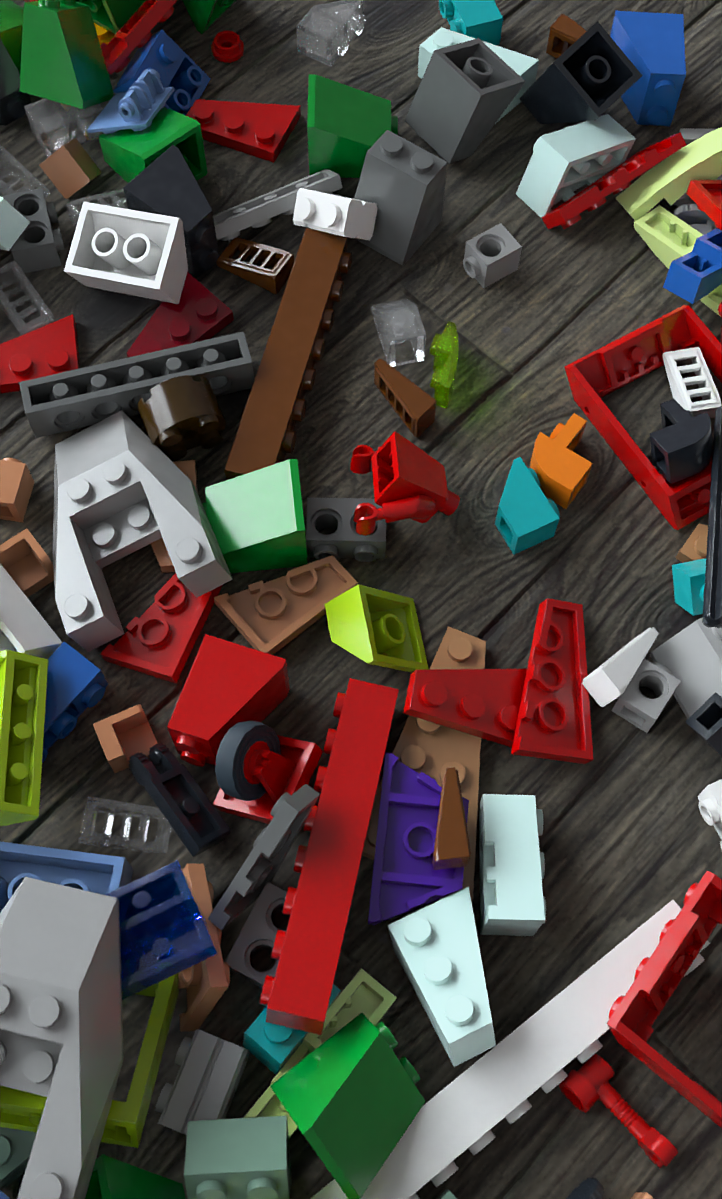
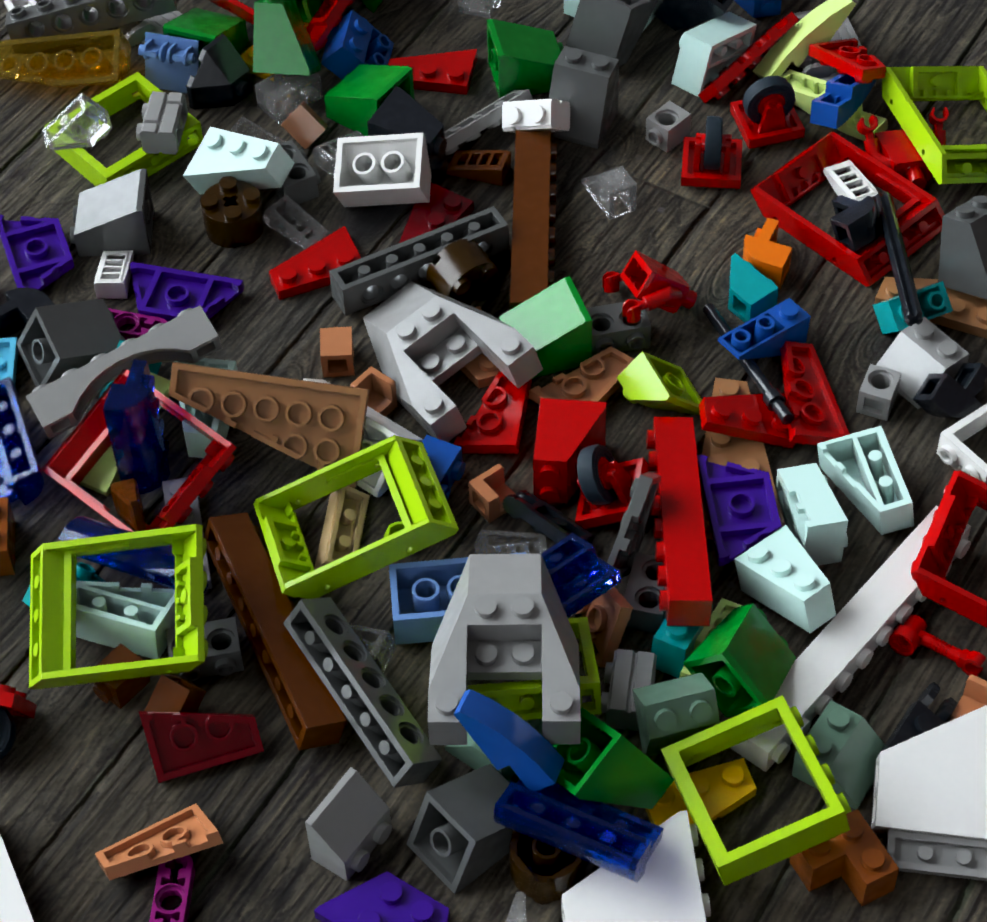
camera: 10 degrees left, 15 degrees down
medium blue hinge [87,69,174,134] -> none
red plate [211,31,244,63] -> none
reddish brown slope [374,358,436,438] -> none
clear neon green slope [430,321,459,409] -> none
reddish brown slope [432,767,471,870] -> none
white slope [582,627,659,707] -> none
none -> red plate [681,116,742,189]
none -> black bar [703,303,794,425]
none -> blue slope [718,298,811,360]
none -> plate [730,76,805,149]
none -> light aqua wedge [817,426,914,535]

